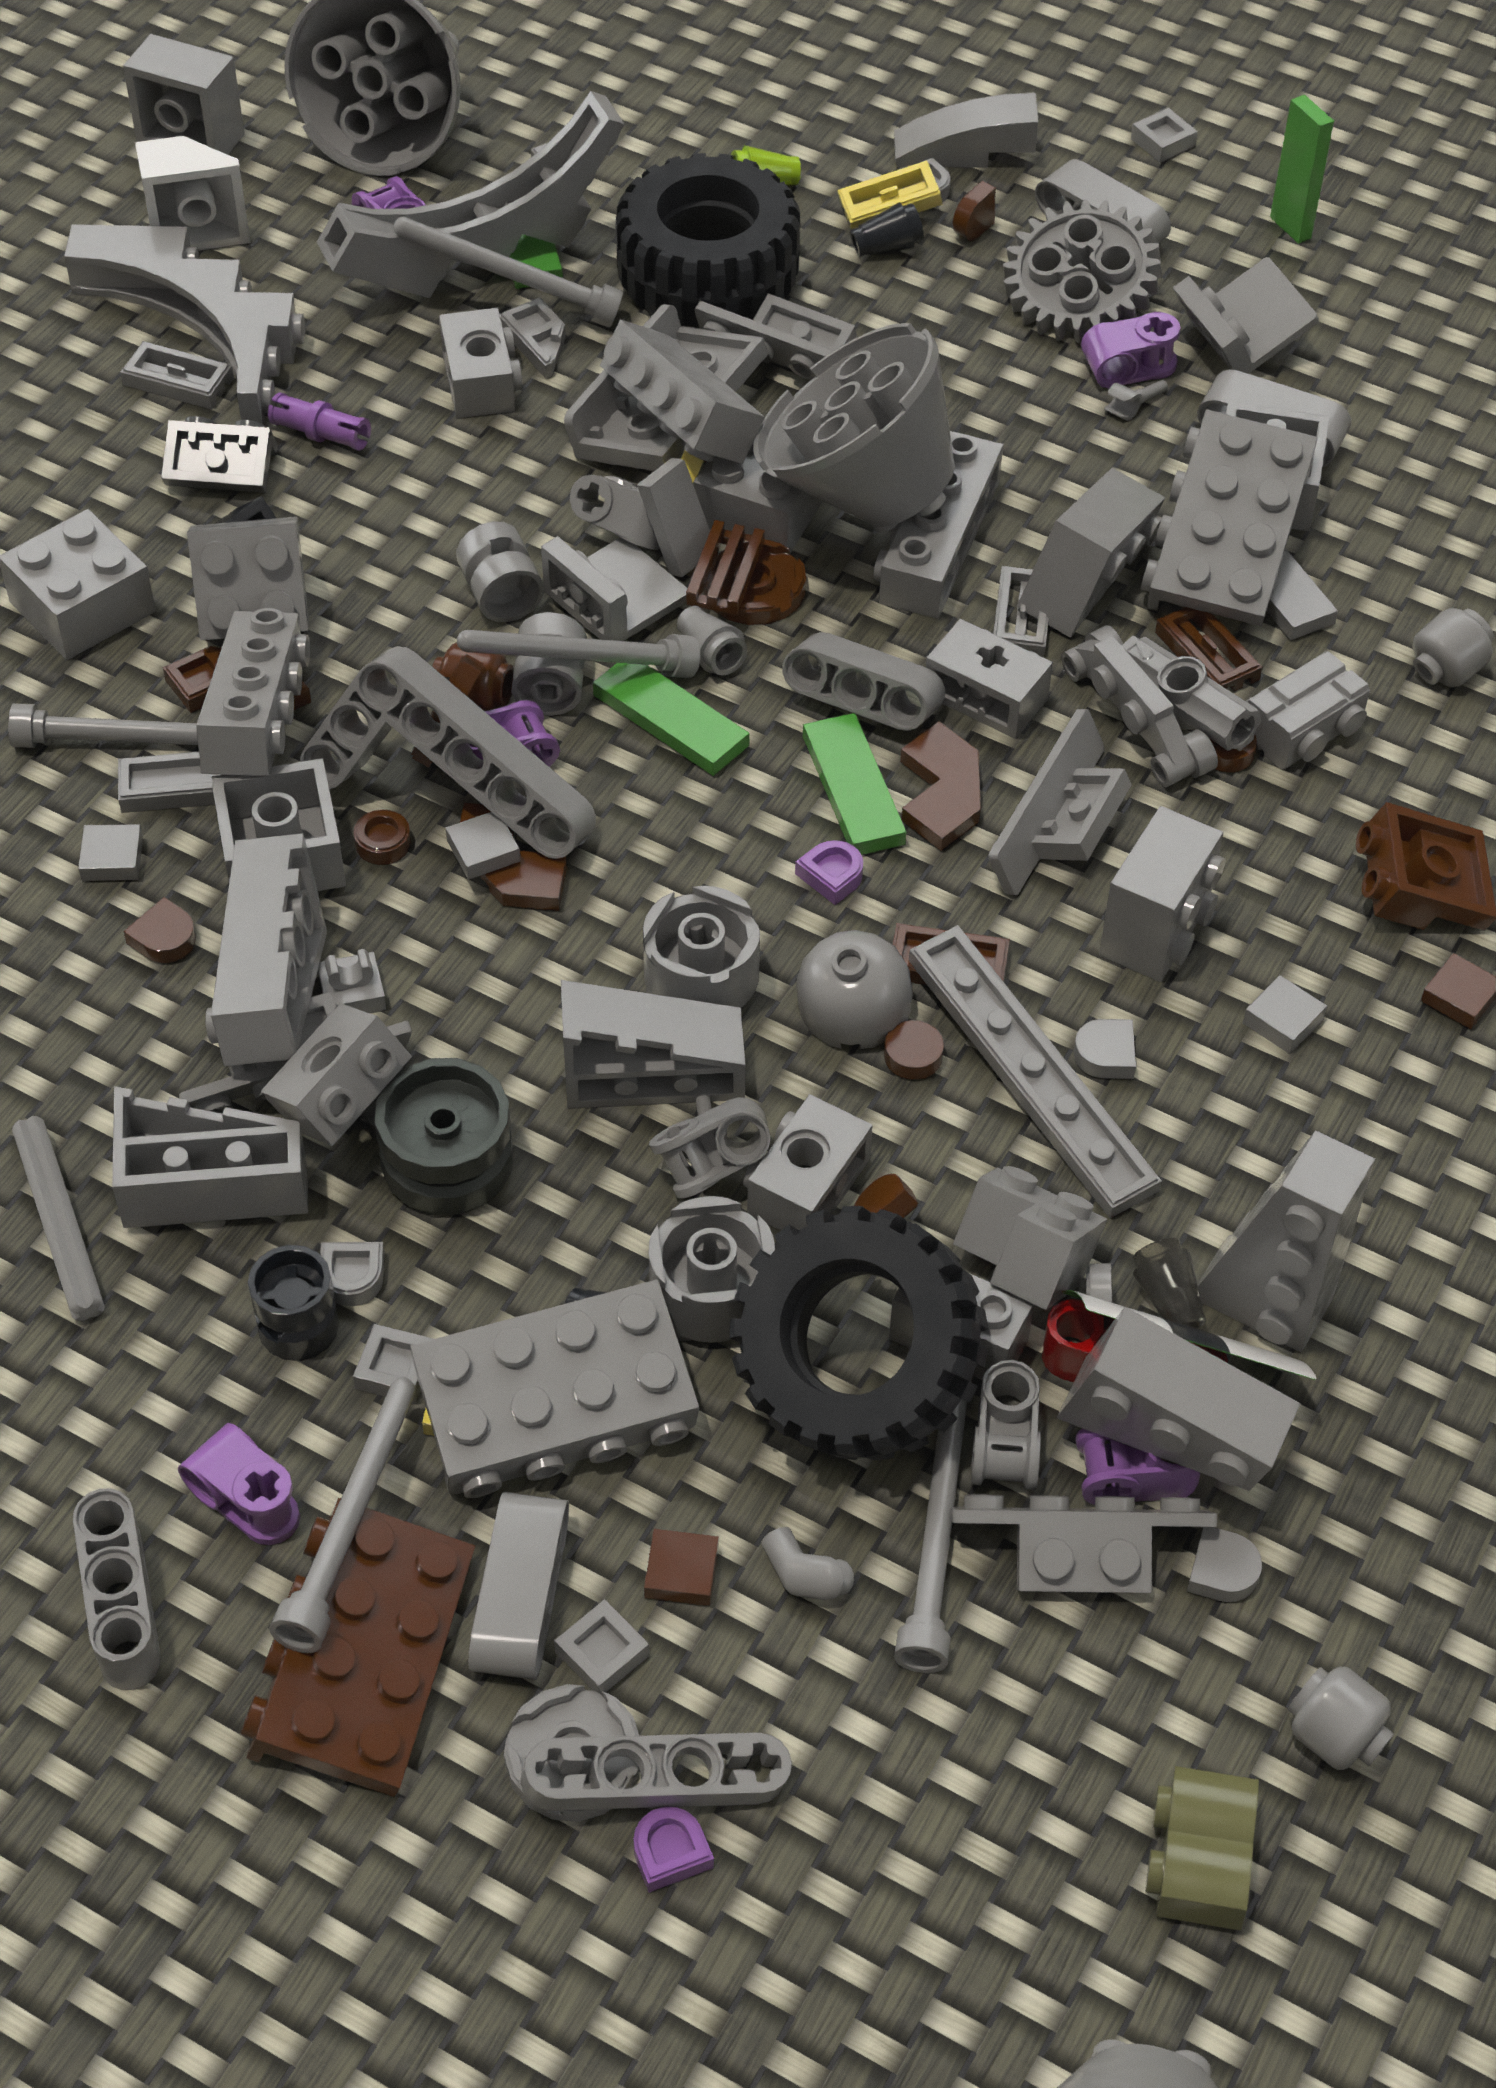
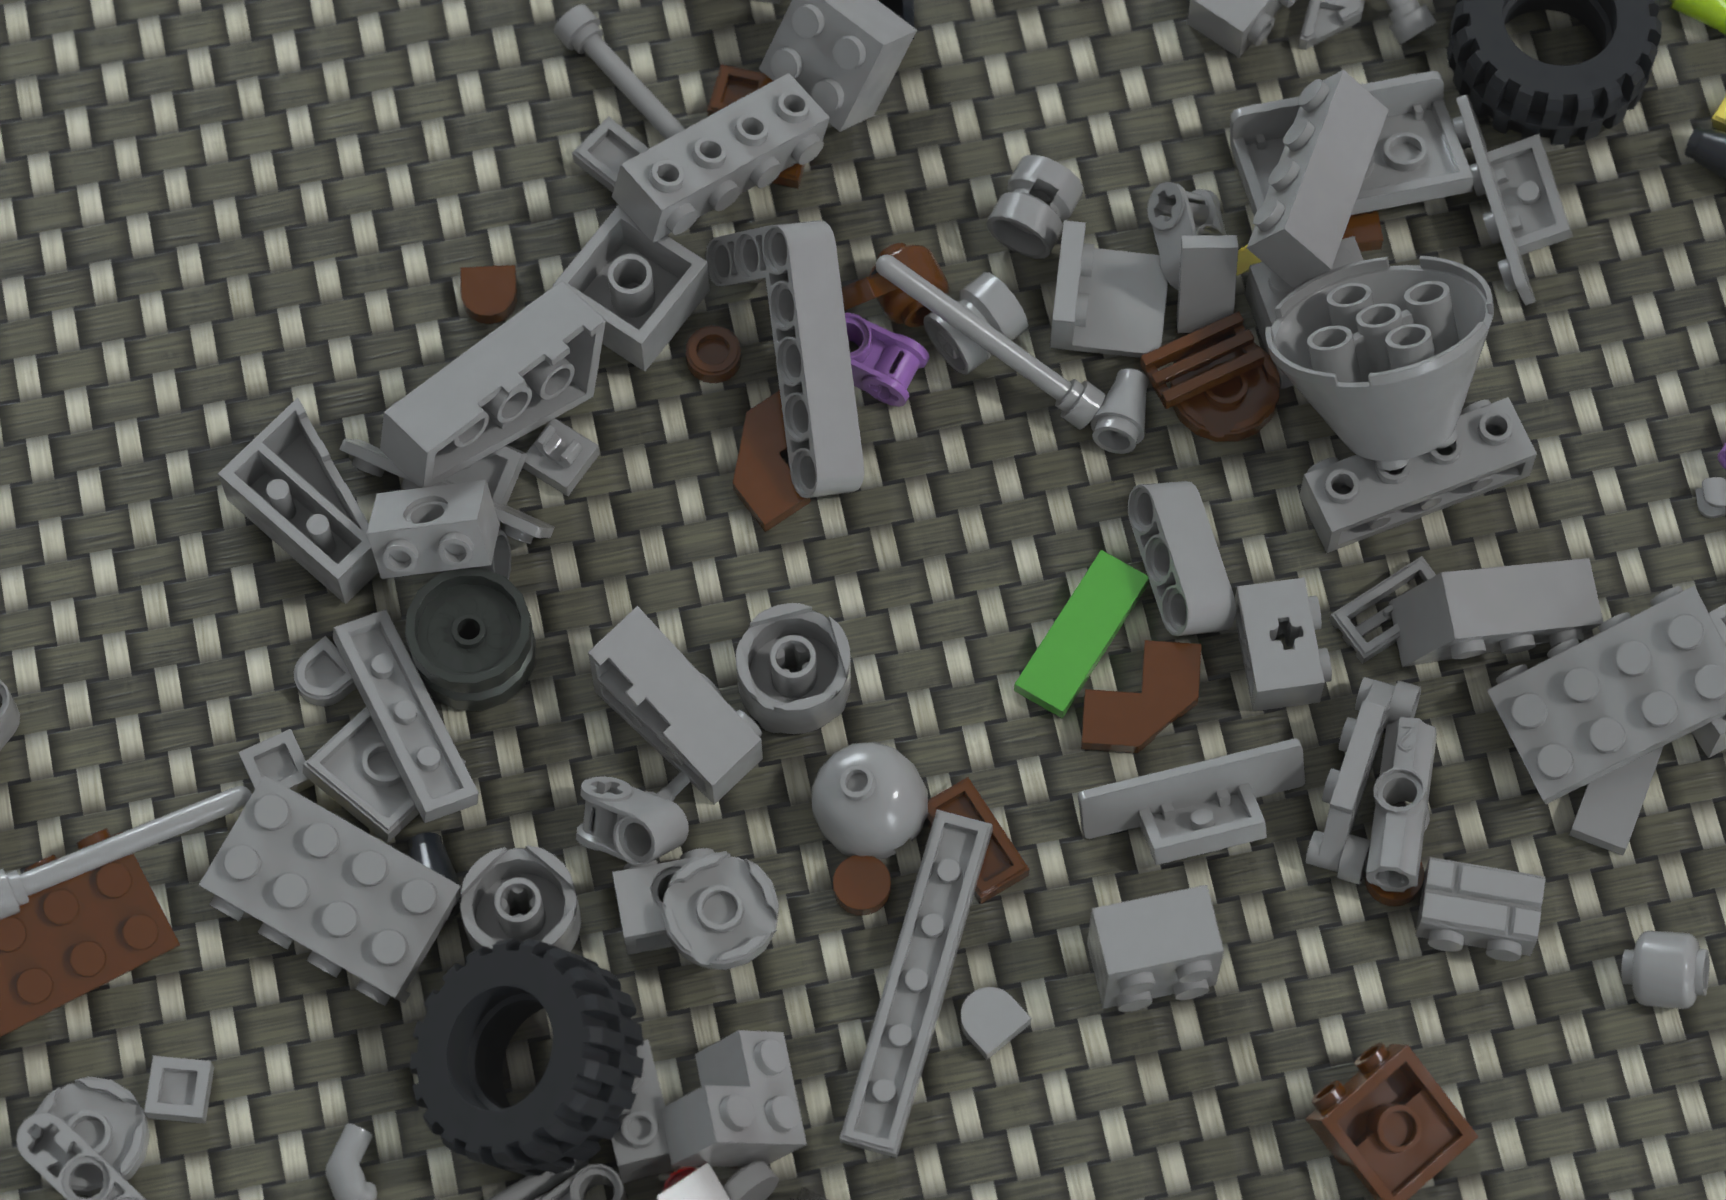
camera: 50 degrees right, 15 degrees up
light grey axle [12,1116,105,1321] -> none
light grey tile [78,824,143,881] -> none
medium lavender piece [178,1423,300,1545] -> none
black wheel [248,1245,339,1361] -> none
light grey tile [446,812,520,880] -> none
light grey beam [468,1492,569,1680] -> none
bright green tile [593,663,750,776] -> none
reddish brown tile [644,1529,719,1606] -> none
medium lavender tile [795,840,863,905] -> none
reddish brown tile [854,1174,919,1218] -> none
reddish brown tile [1155,607,1262,692] -> none
light grey tile [1243,975,1327,1054] -> none
none -> light grey tile [302,707,466,843]
none -> light grey plate [333,609,479,823]
none -> light grey tile [662,852,779,970]

